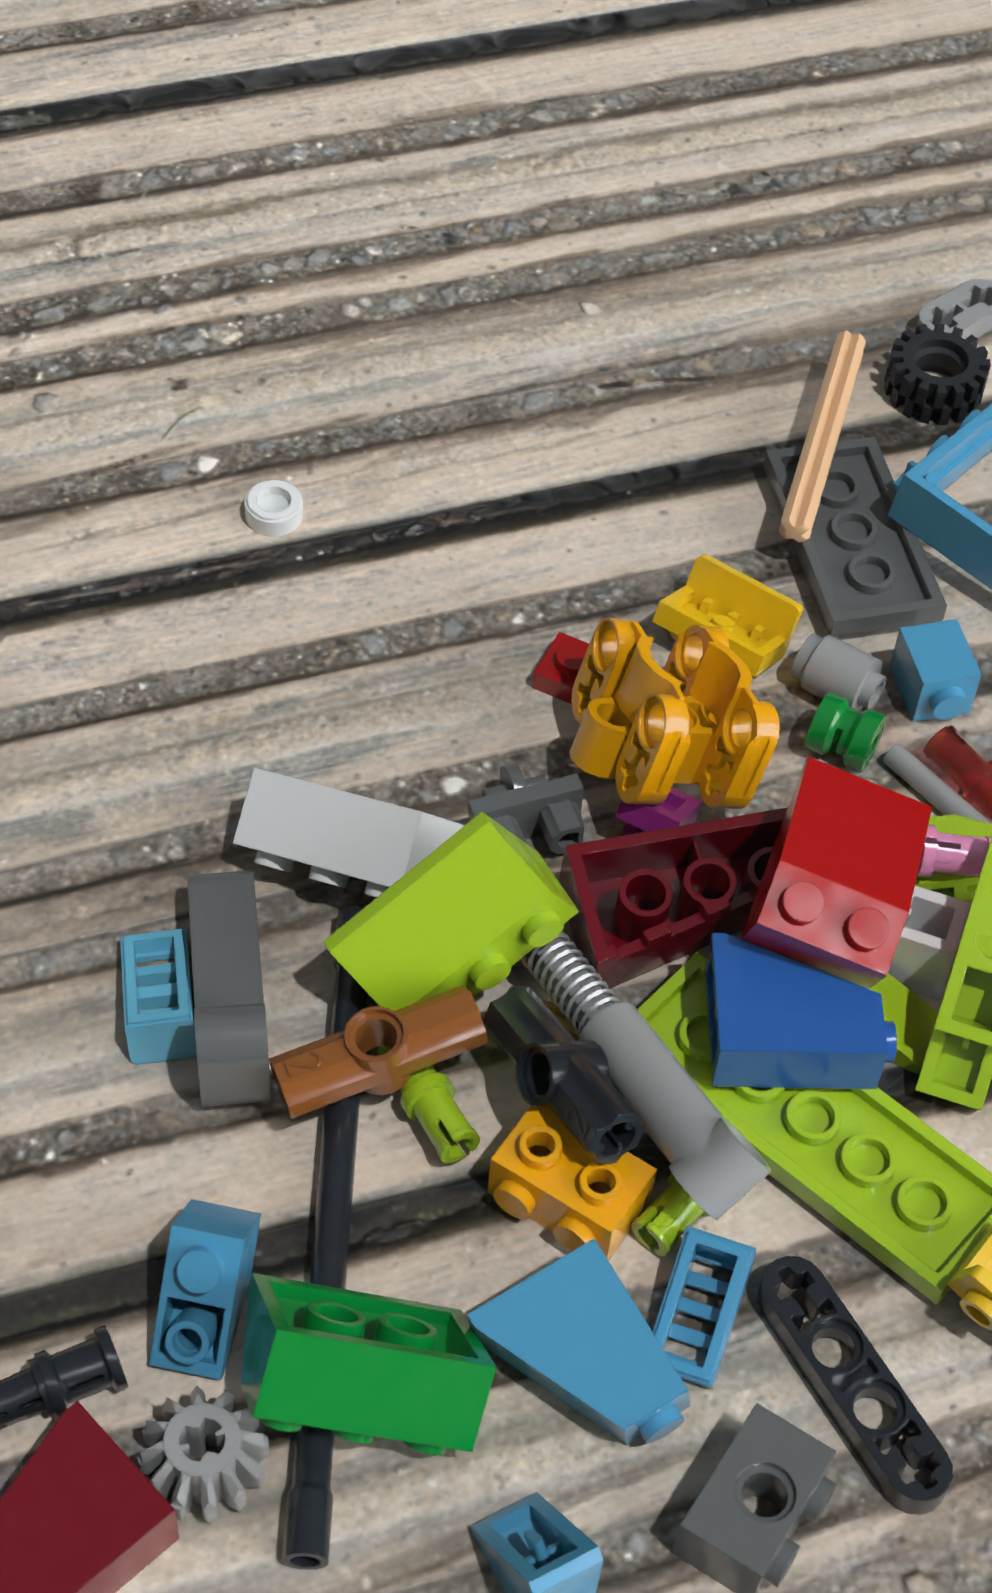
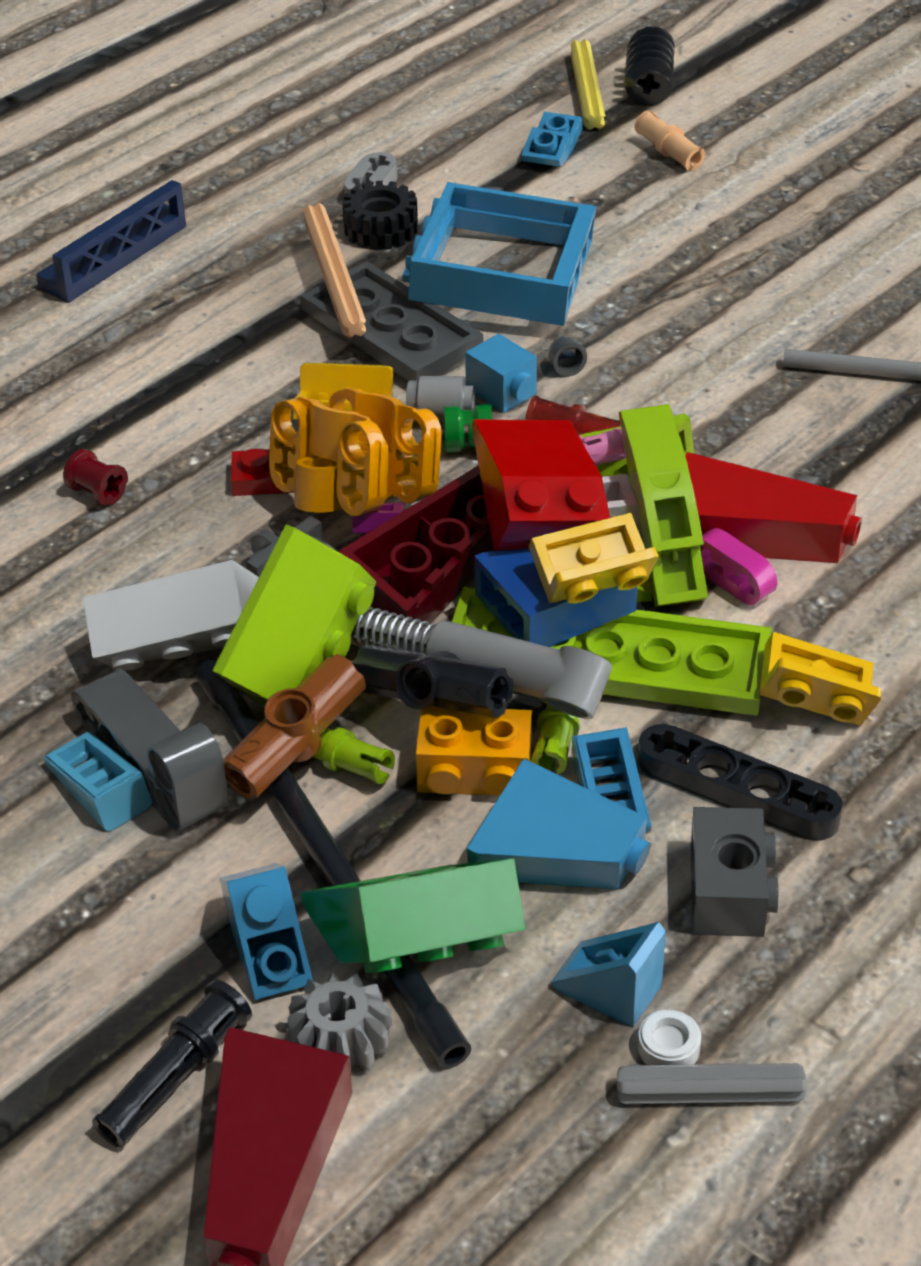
camera: 25 degrees left, 10 degrees down
none -> dark blue fence [36,180,186,303]
none -> dark red bush [63,449,128,505]
none -> yellow bracket [529,513,659,604]

